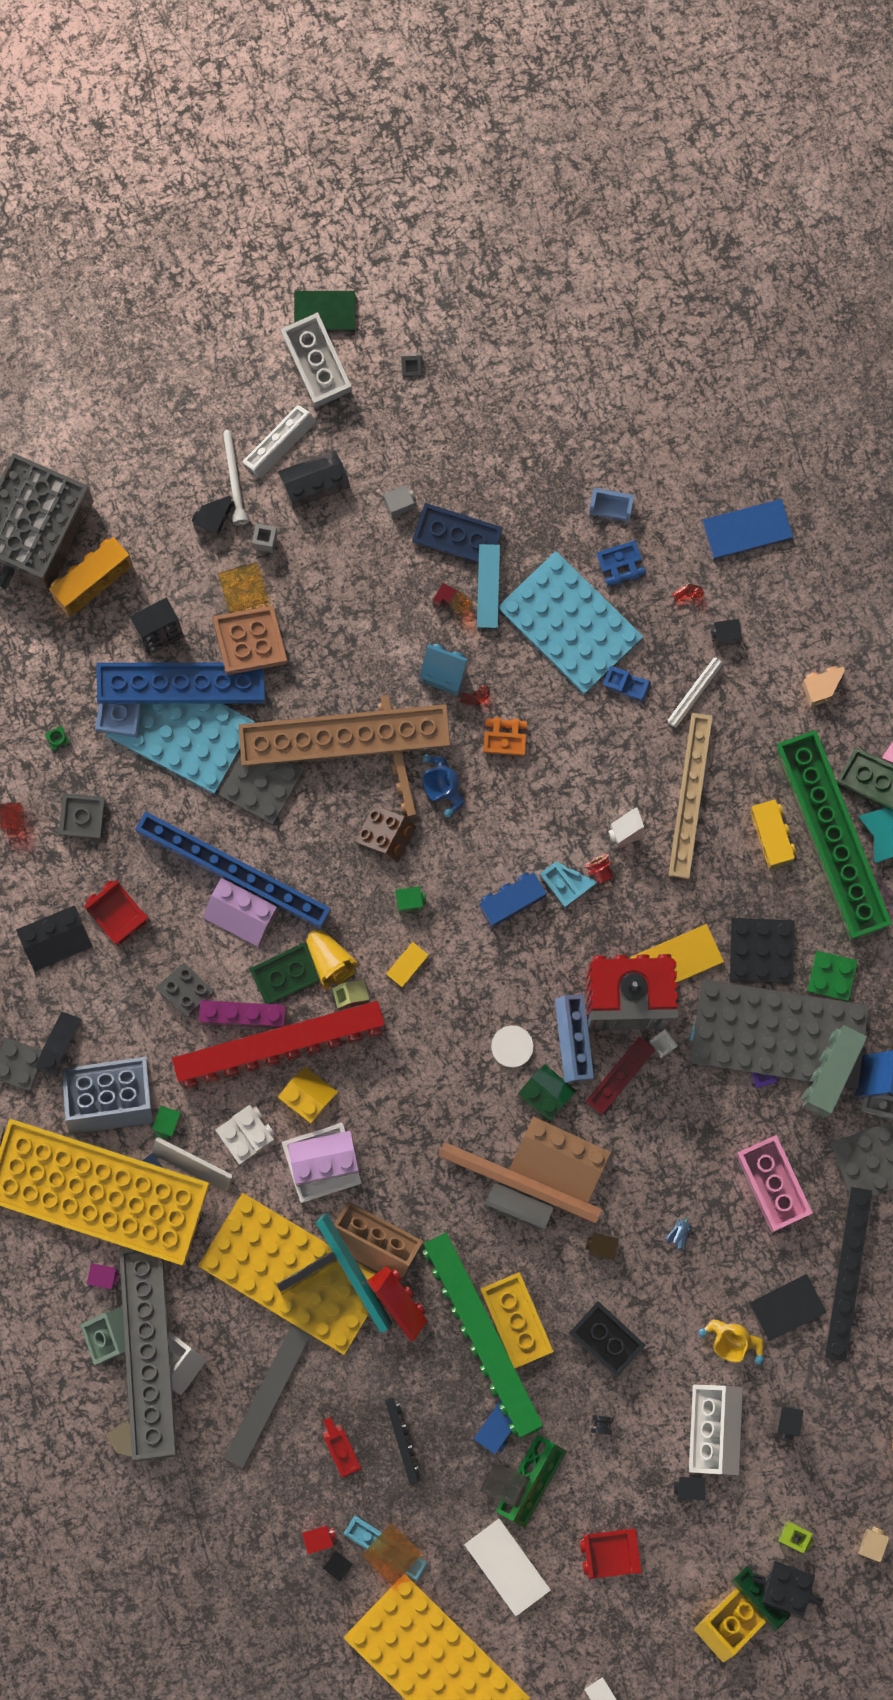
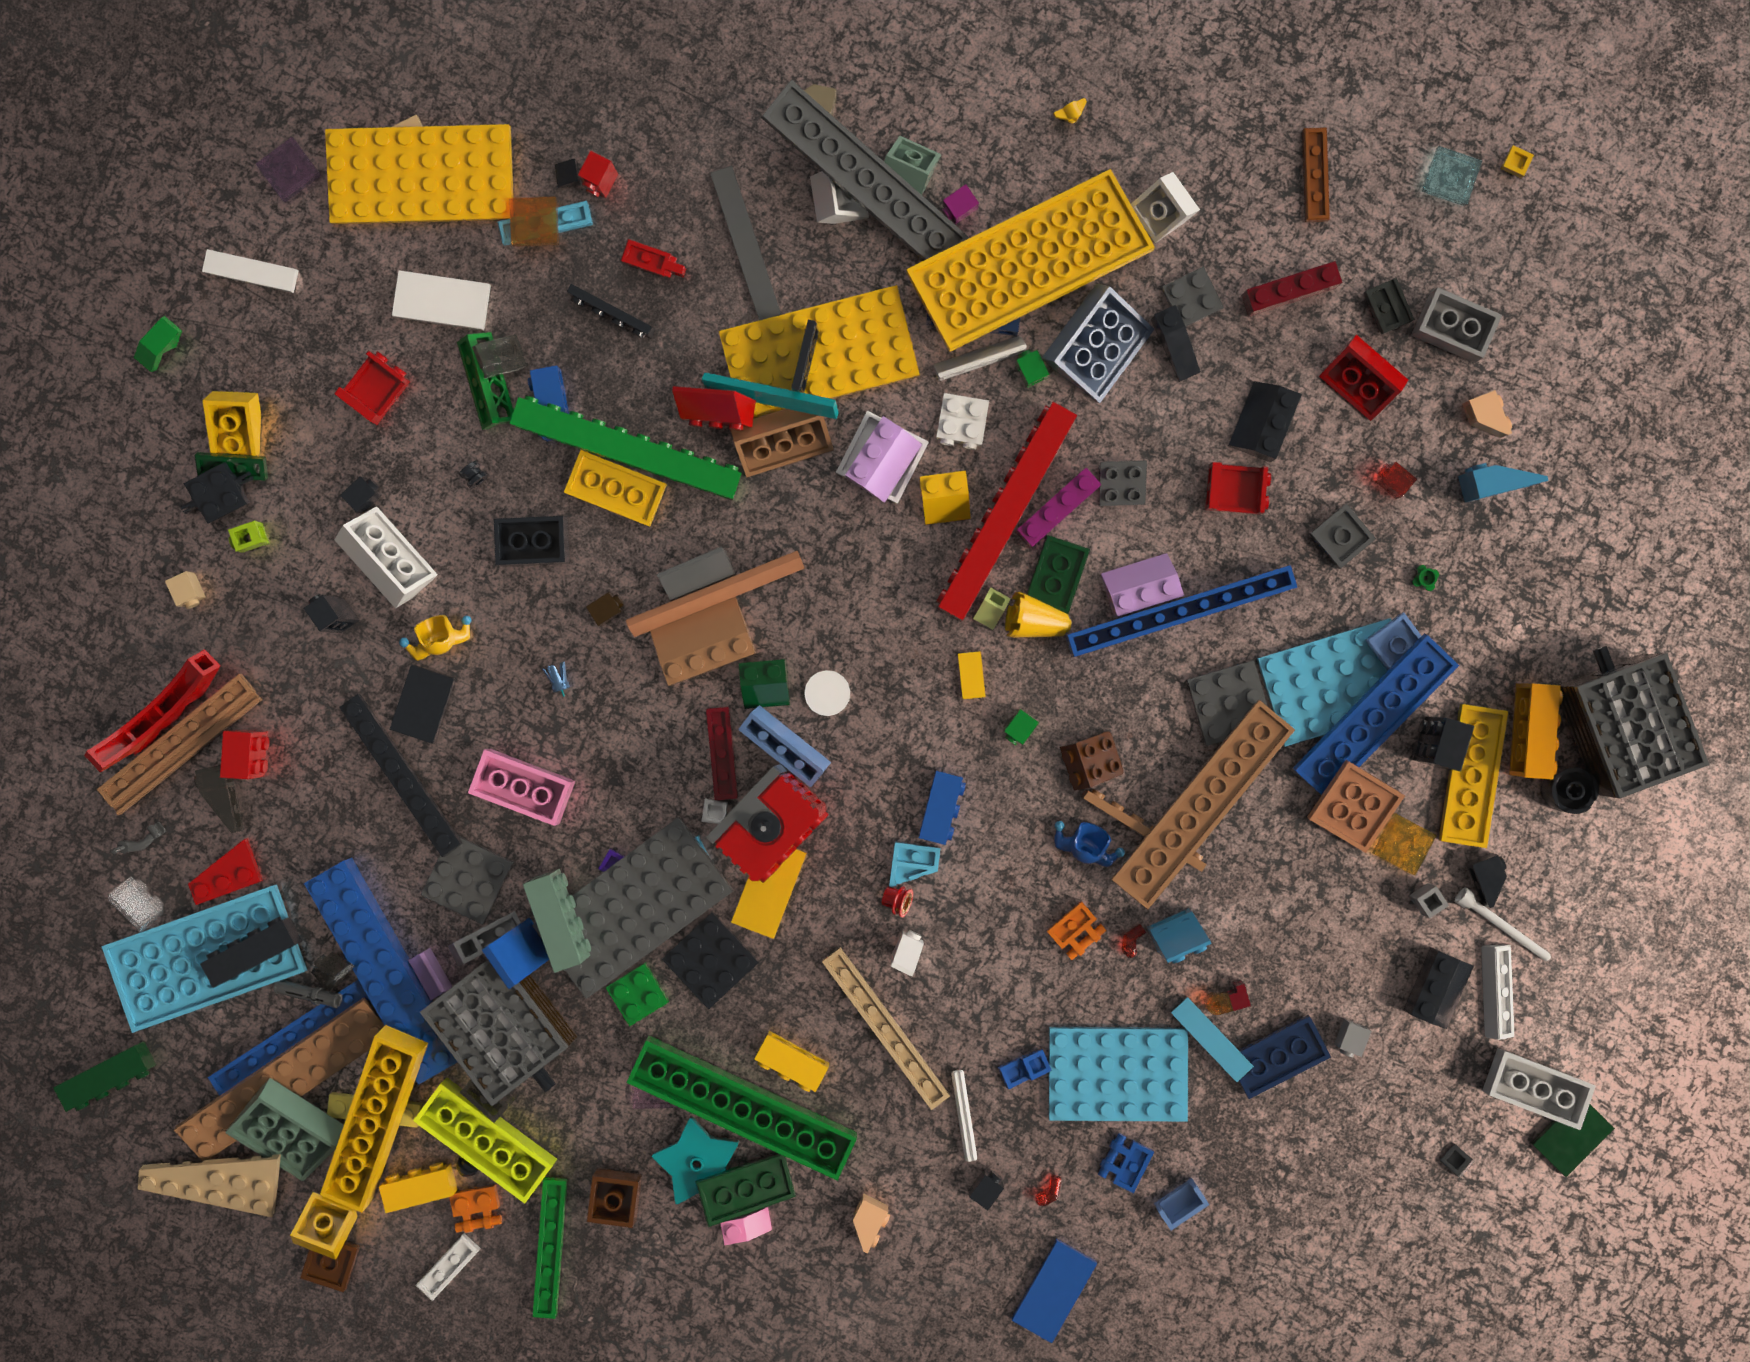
camera: 125 degrees right, 10 degrees up
none -> yellow plate [1439,704,1508,848]
none -> black brick [1542,766,1599,814]

